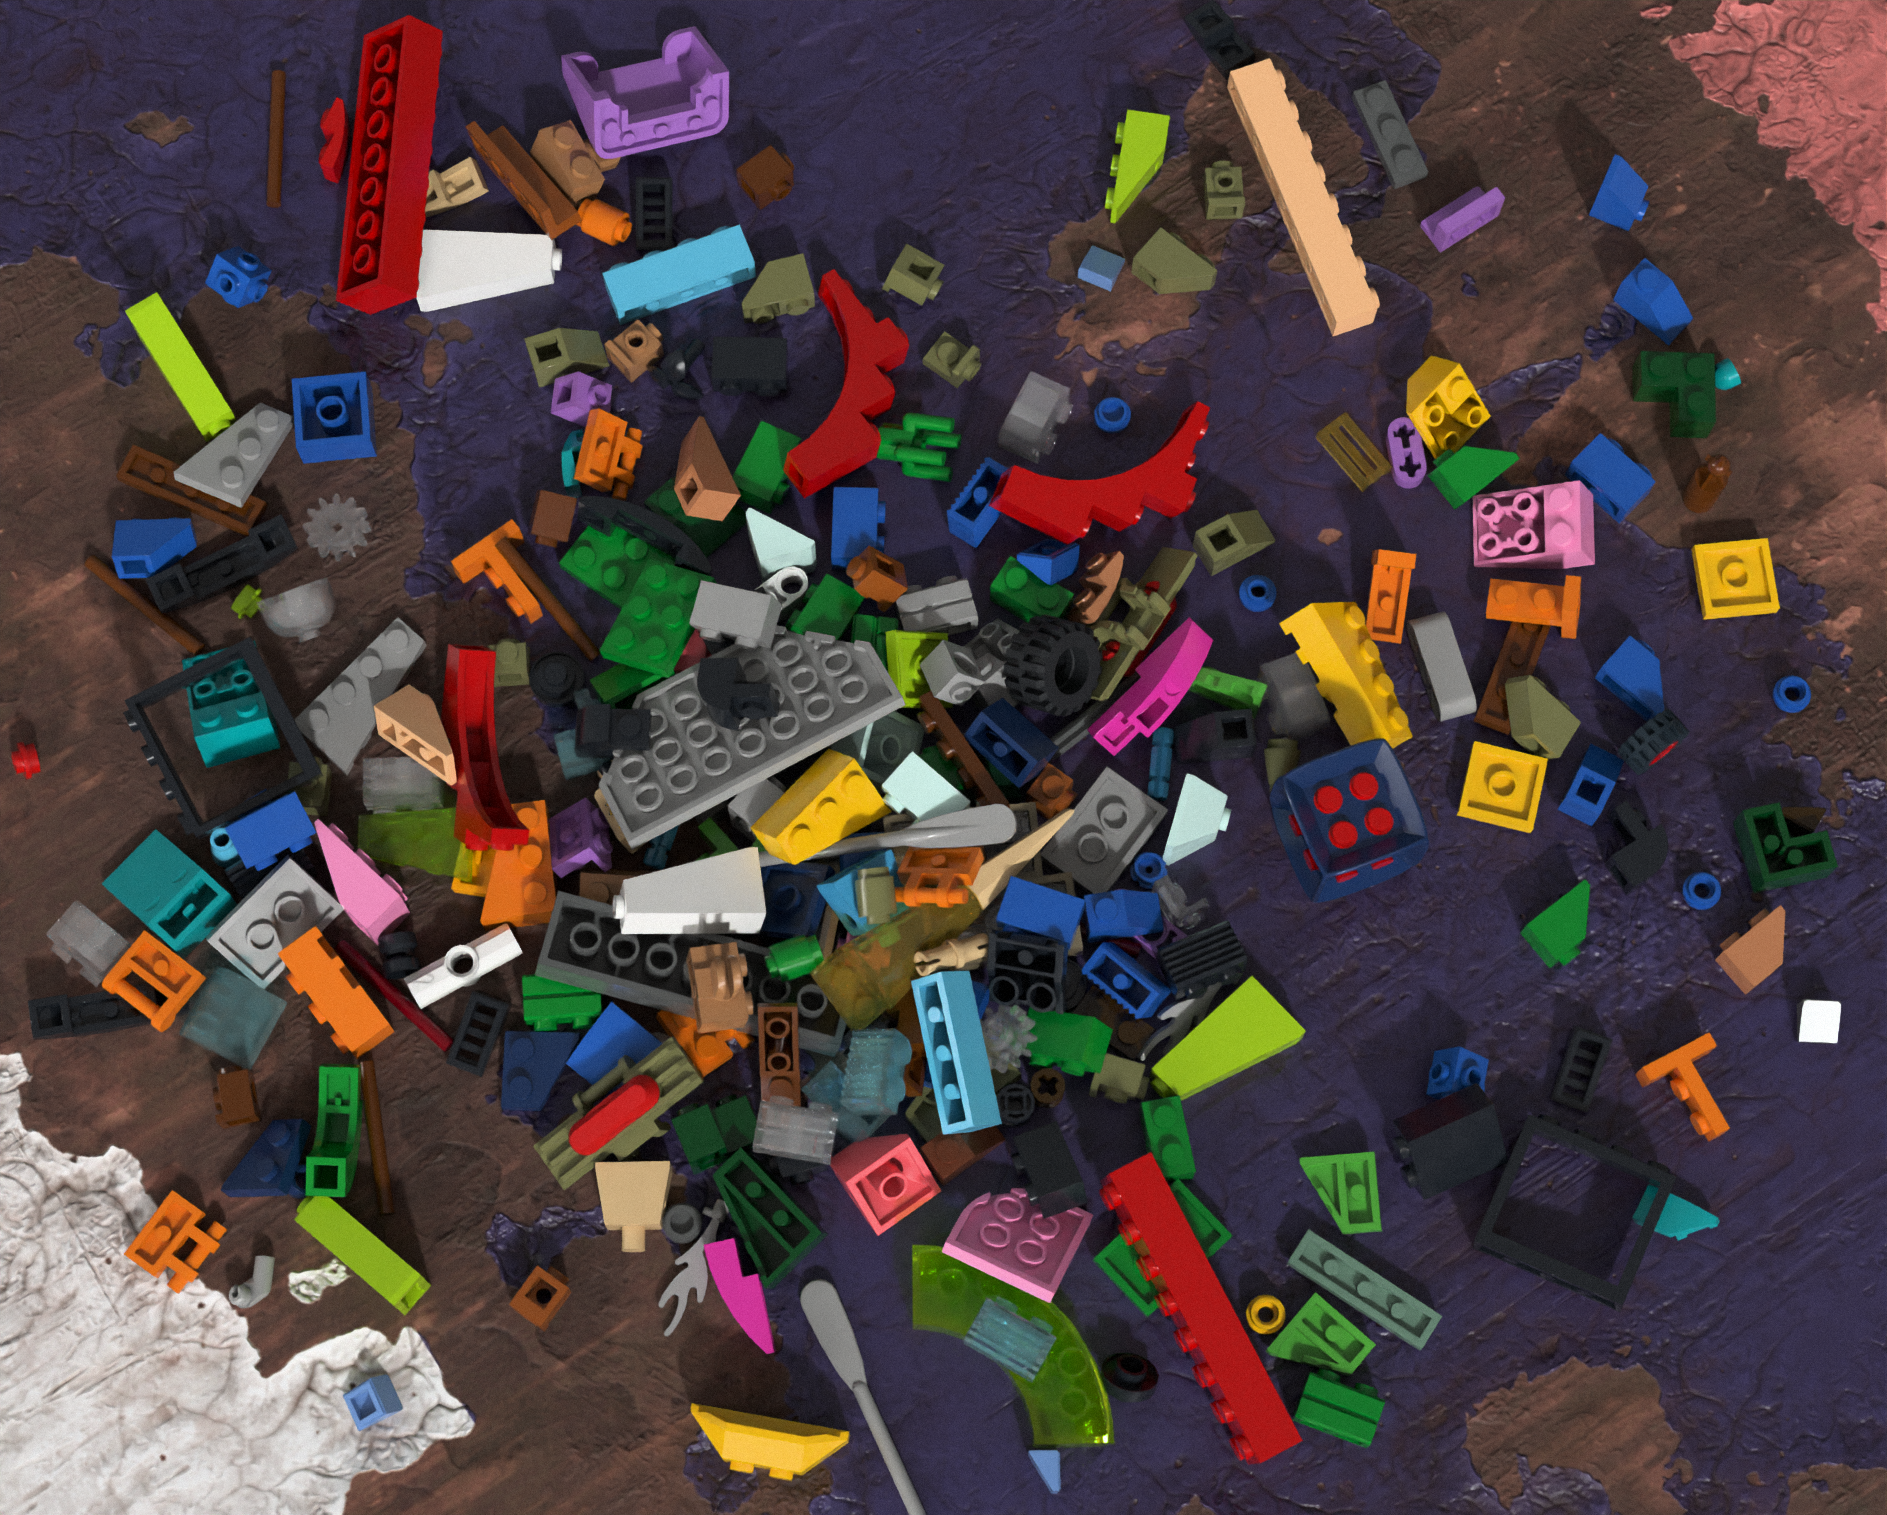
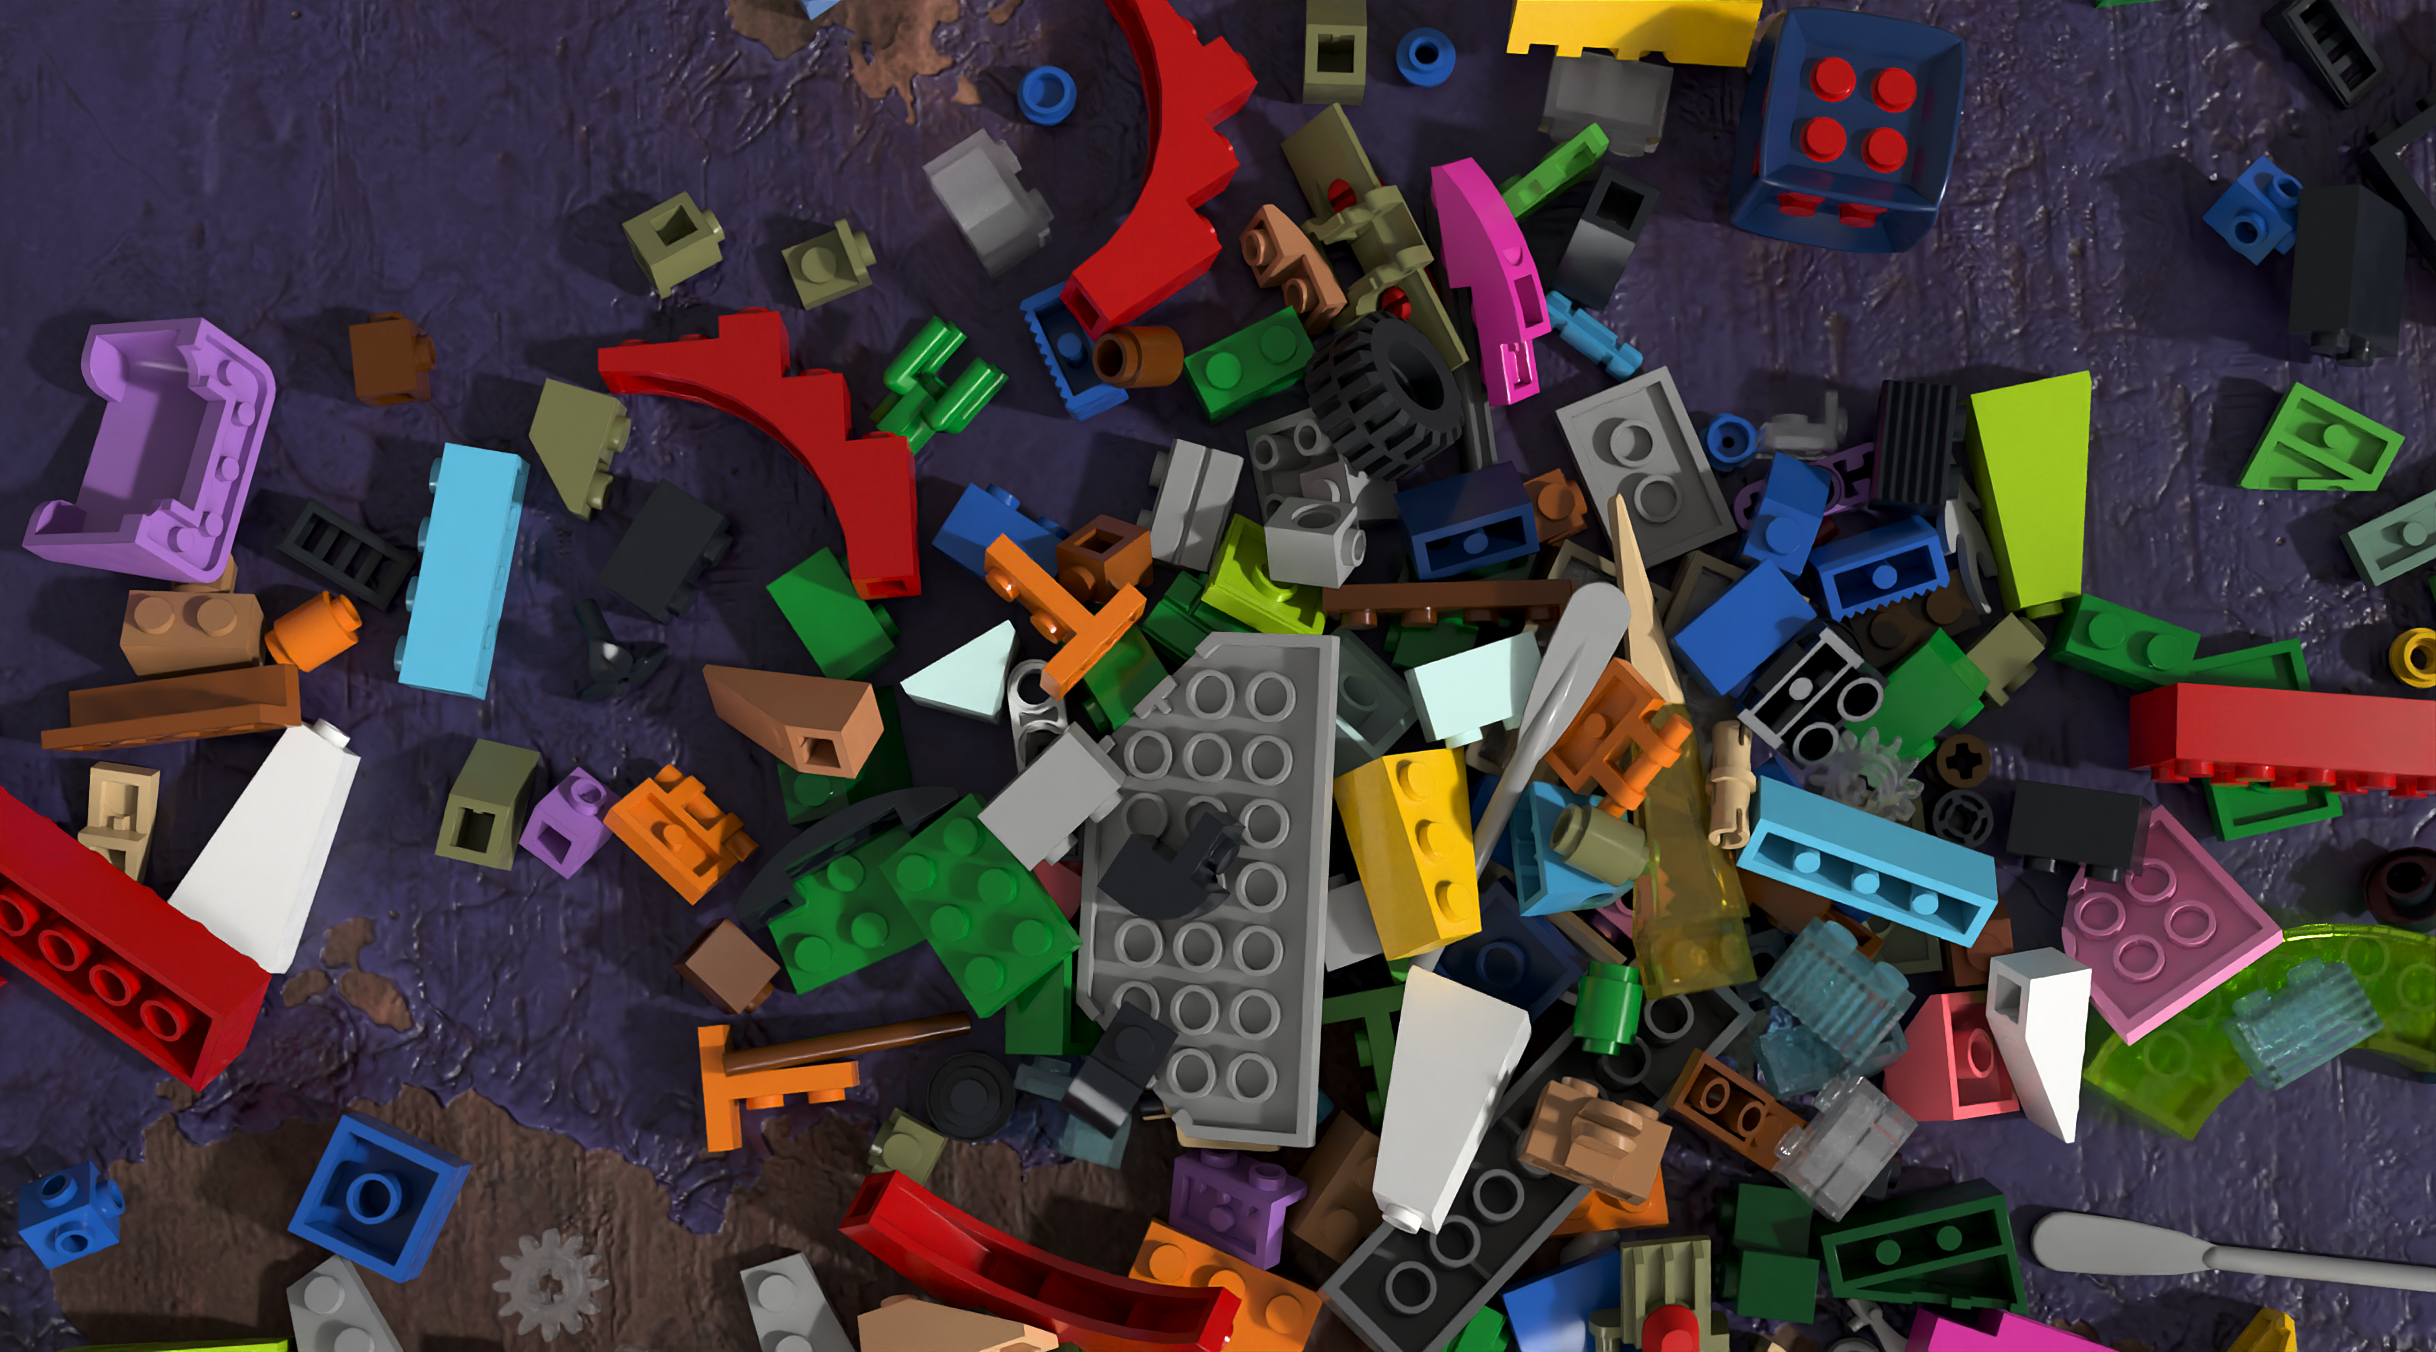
camera: 60 degrees left, 10 degrees up
teal slope [562,429,584,498] -> none
medium nougat brick [604,320,664,383] -> none
blue slope [1017,539,1080,585] -> none
light aqua slope [1162,773,1232,866] -> none
olive cone [1263,739,1301,793] -> none
none -> orange bracket [984,533,1147,702]
none -> reddish brown brick [1092,325,1184,389]
none -> white slope [1985,947,2092,1143]

